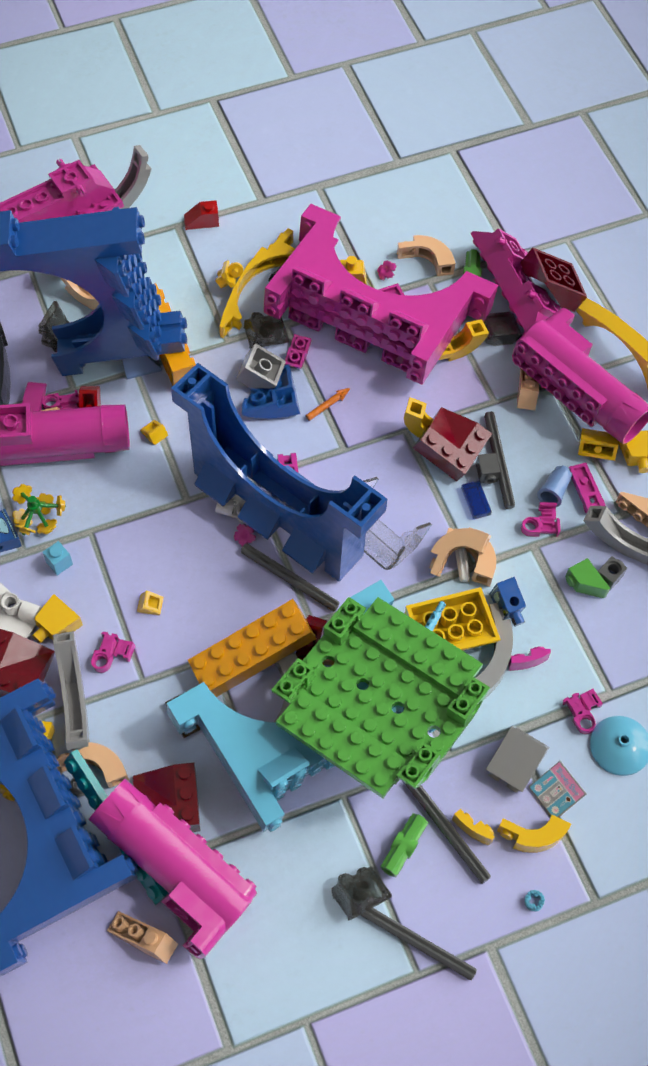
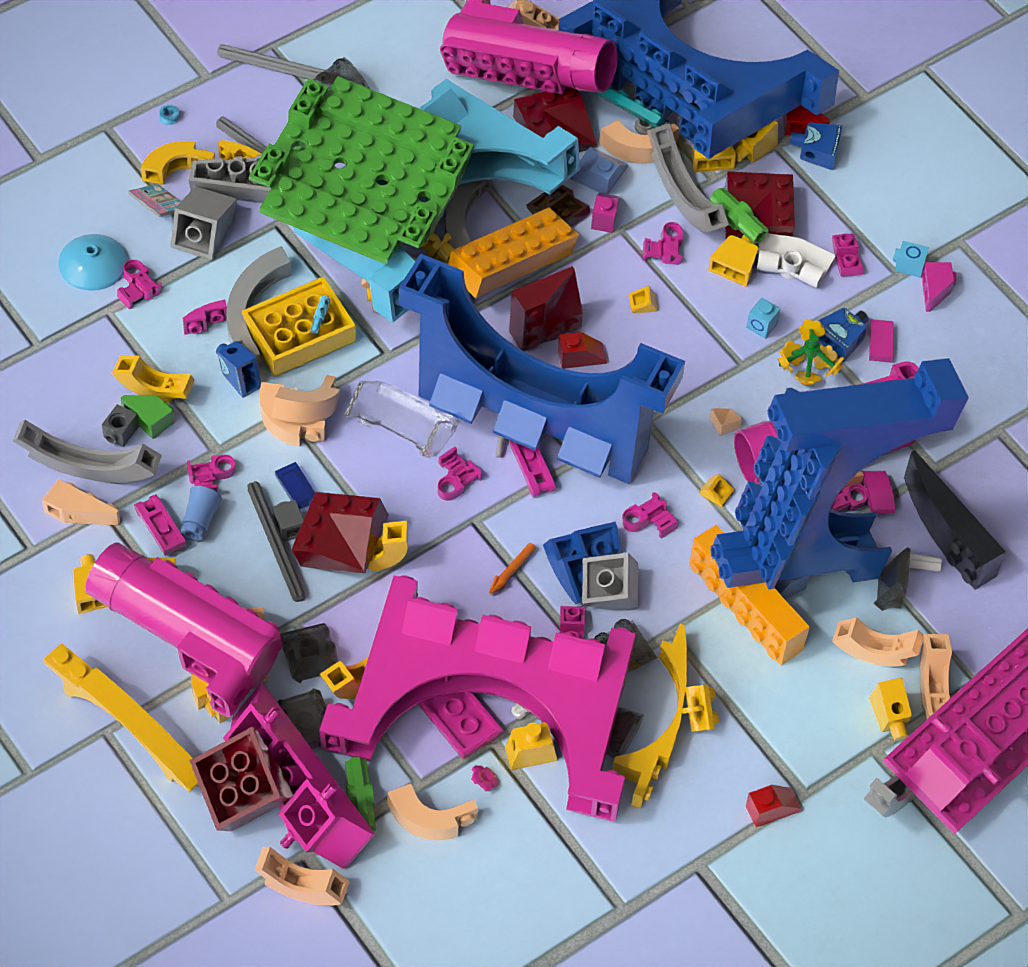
camera: 165 degrees right, 5 degrees down
none -> yellow arch [112,355,195,404]
none -> light grey wedge [189,155,272,202]
none -> light nougat arch [255,847,350,906]
none -> clear smoke slope [280,623,338,684]
none -> dark pink piece [437,446,482,501]
none -> dark red slope [509,266,583,351]
none -> red slope [558,332,607,369]
none -> medium blue slope [570,147,628,194]
none -> dark pink slope [591,193,620,233]
none -> bright green piece [709,187,768,244]
none -> light nougat slope [710,408,742,435]
none -> white axle [894,552,942,571]

